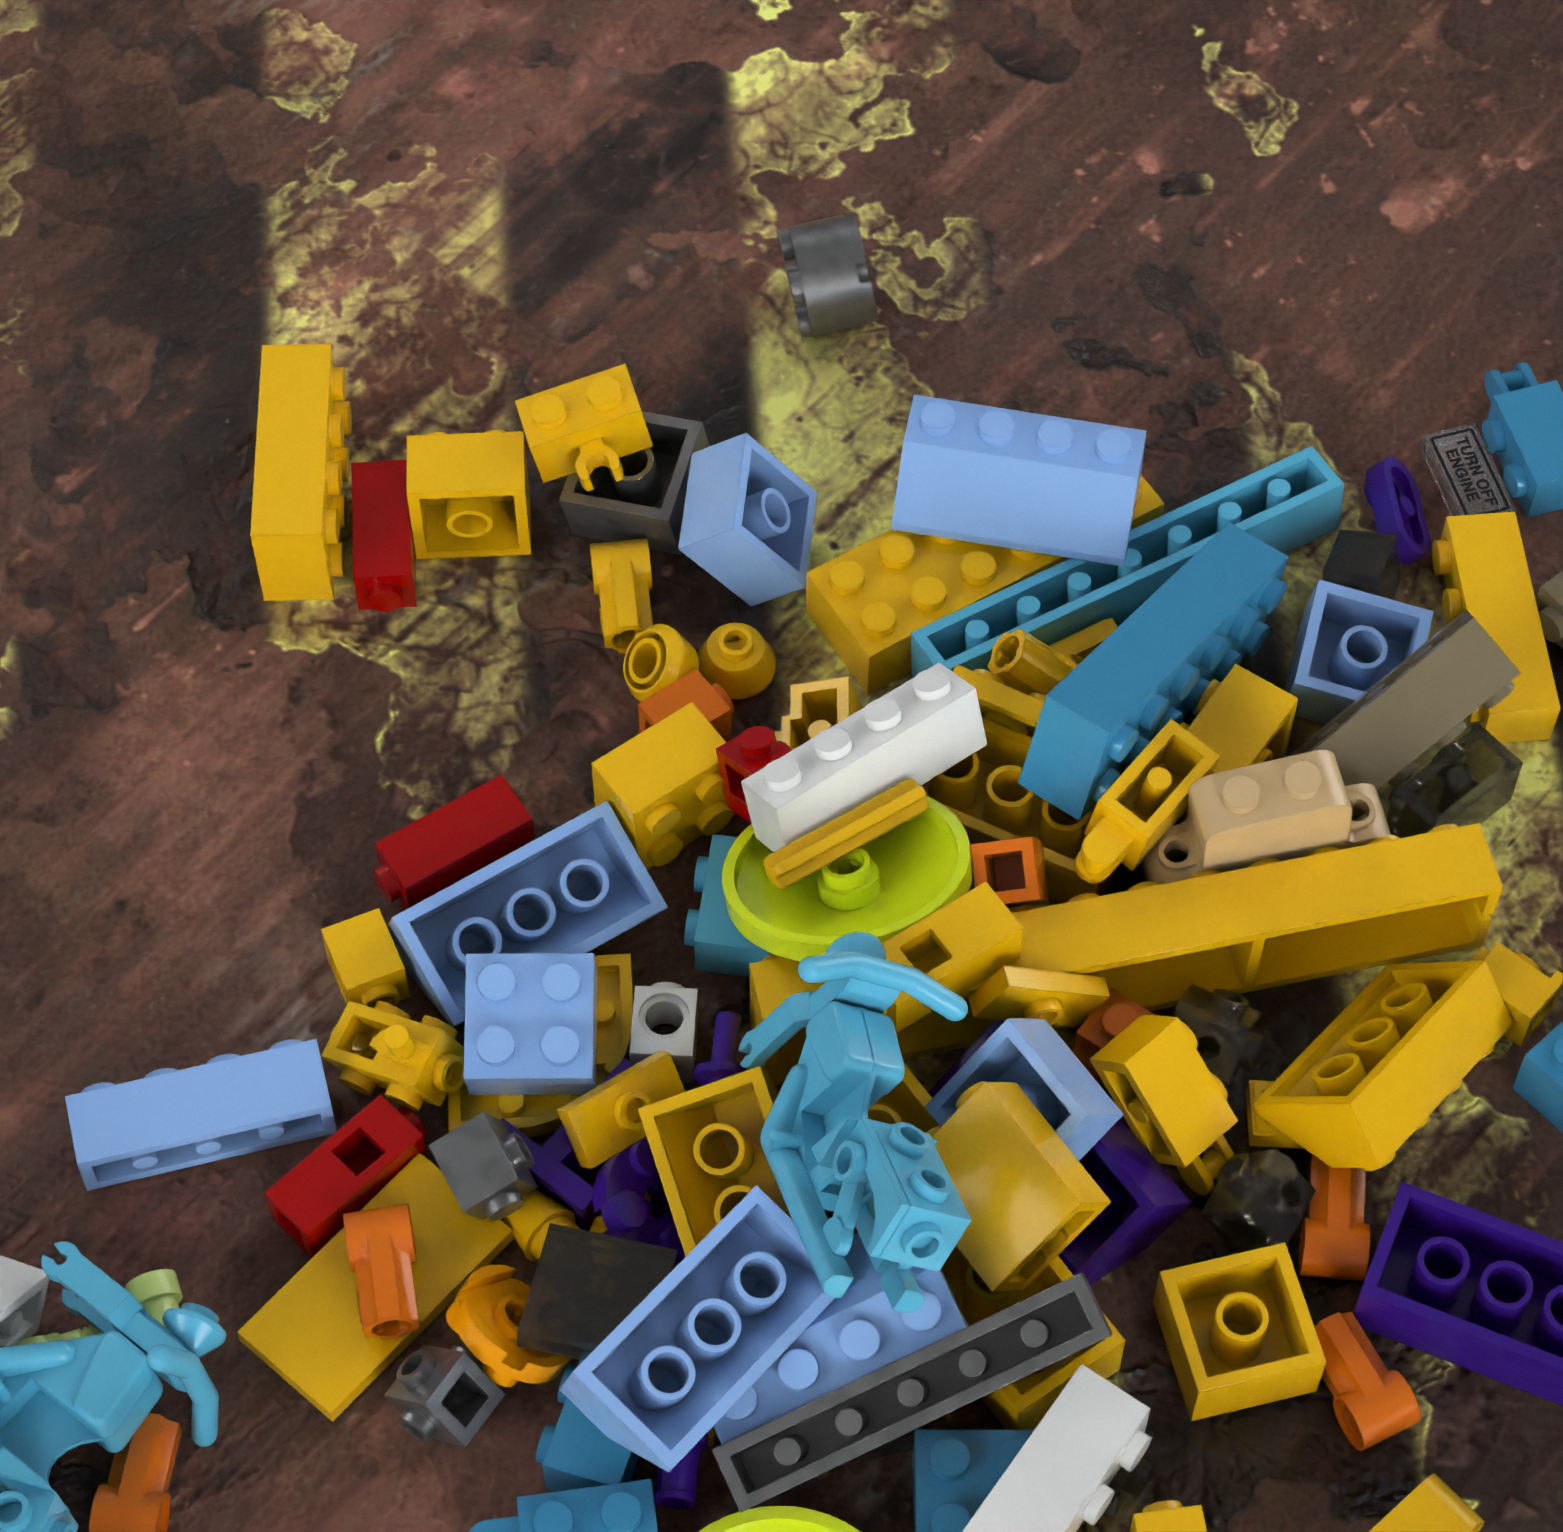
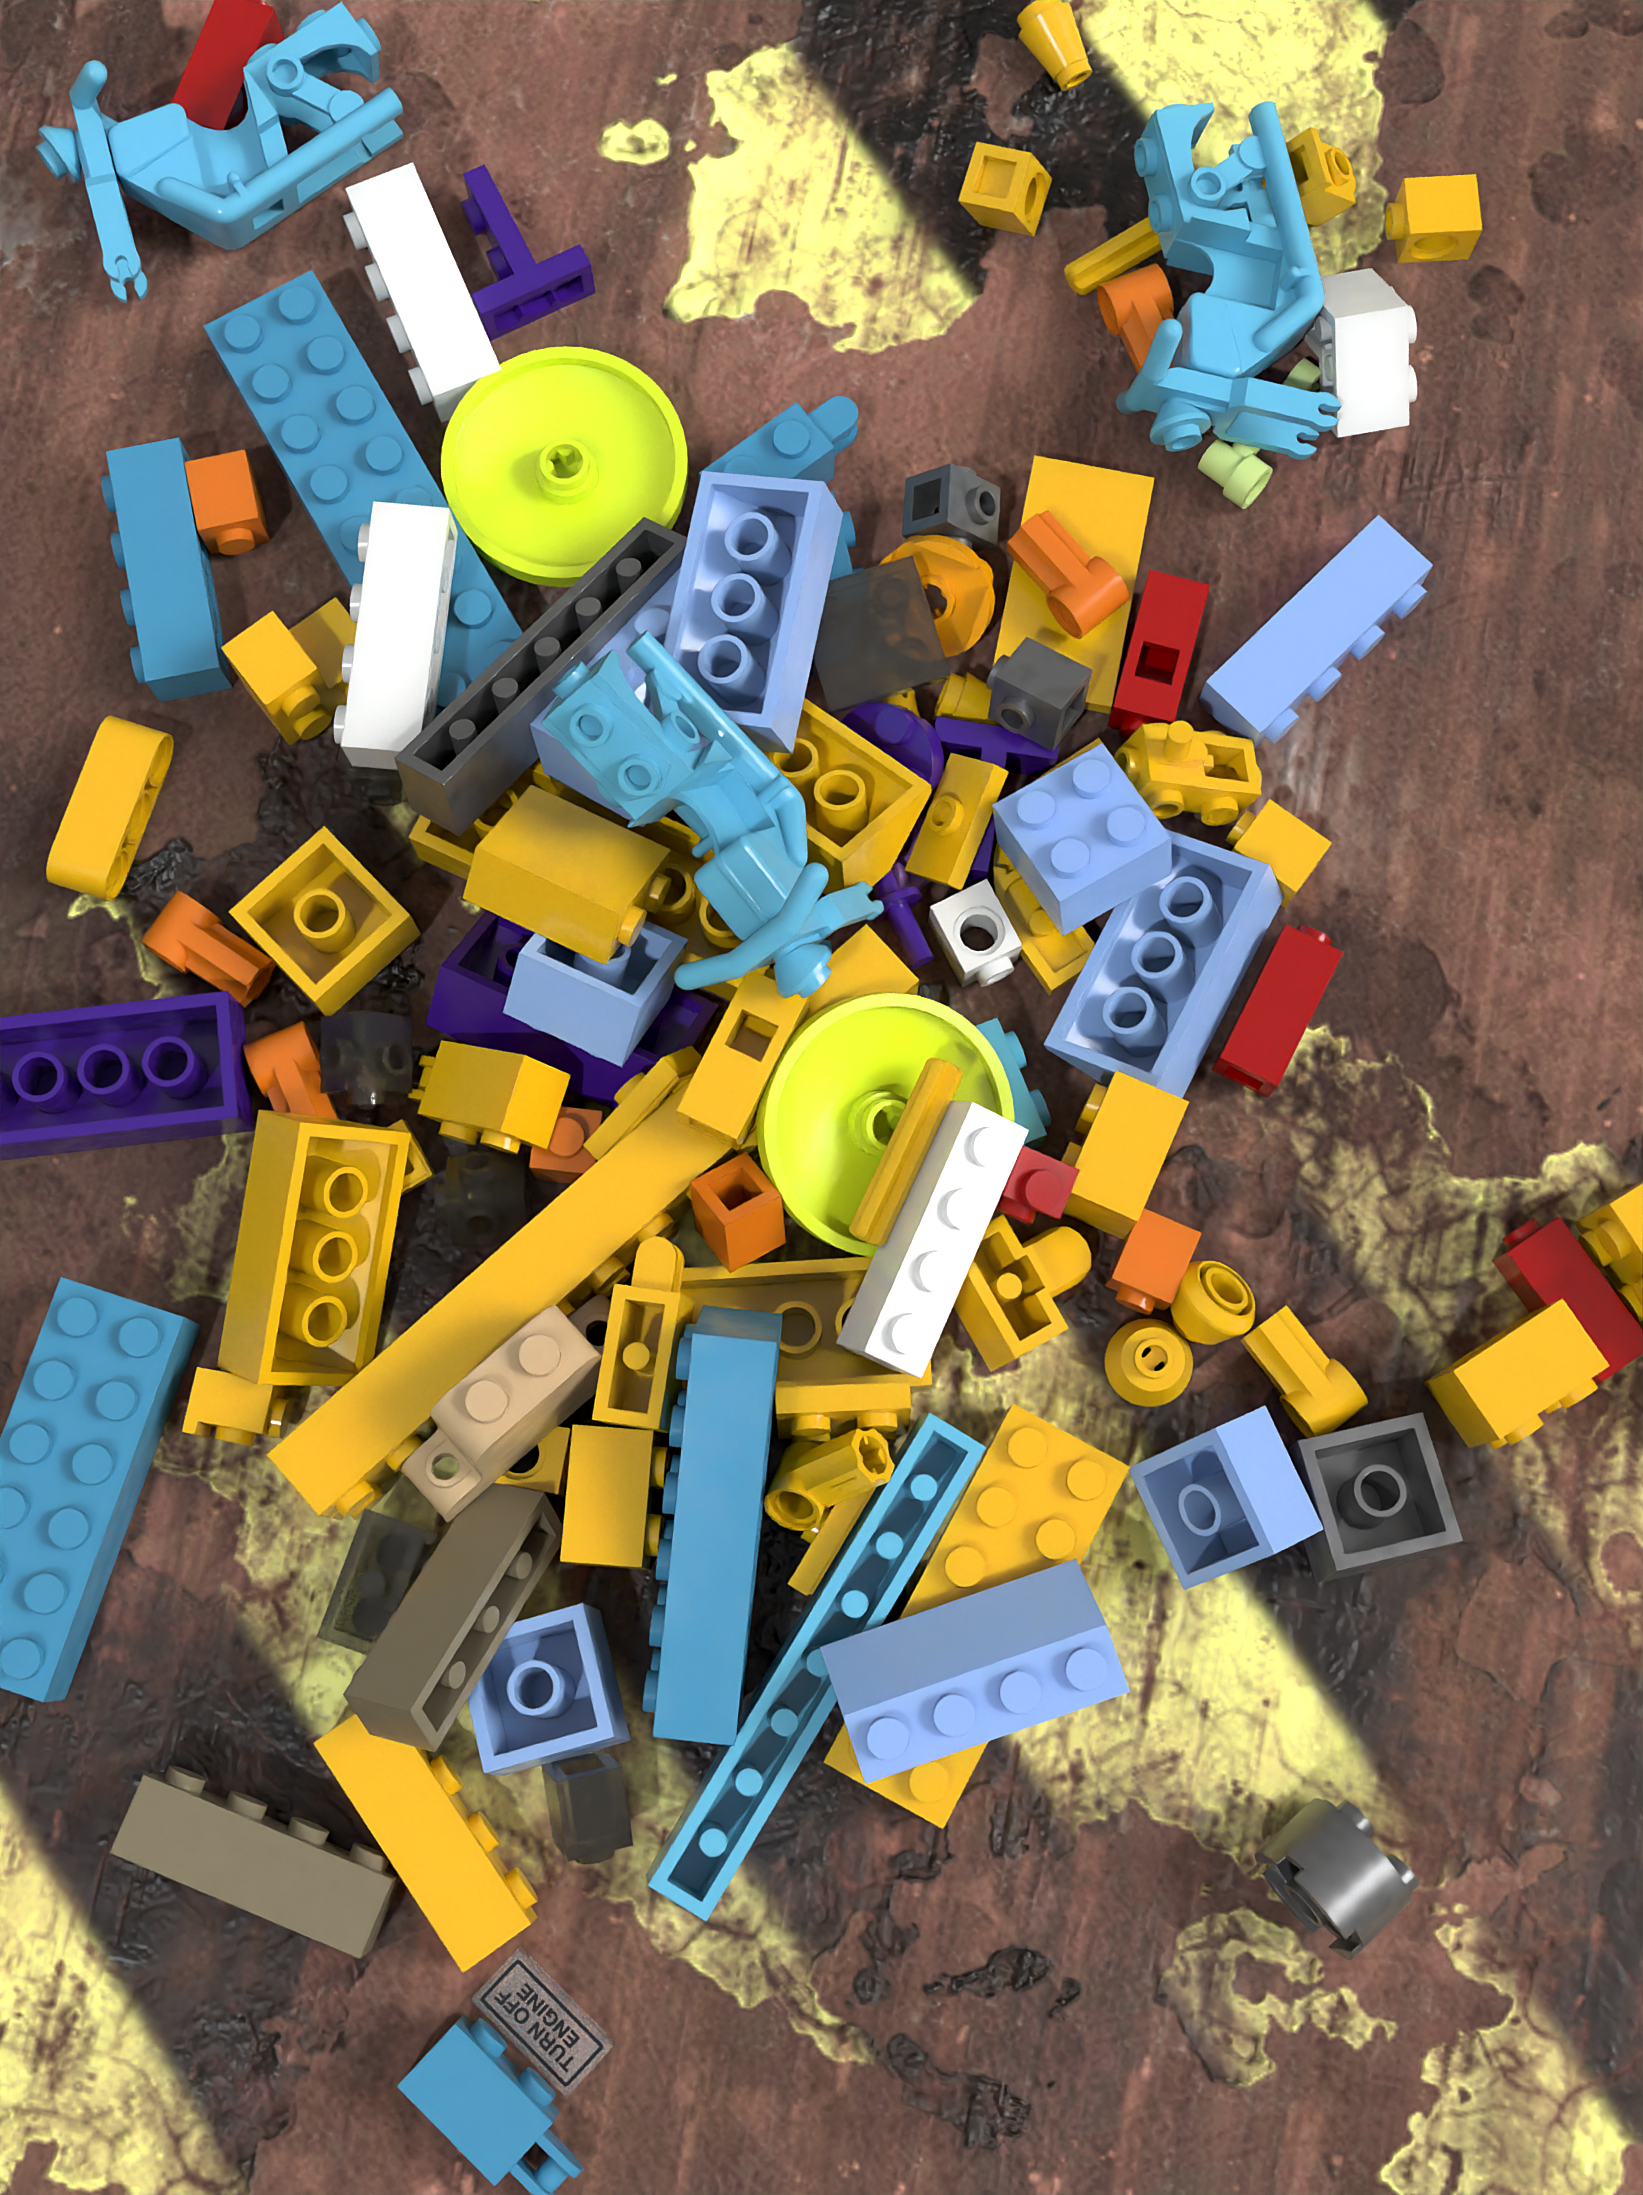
camera: 150 degrees right, 20 degrees up
yellow brick [515,364,653,492] -> none
dark purple plate [1364,457,1431,565] -> none

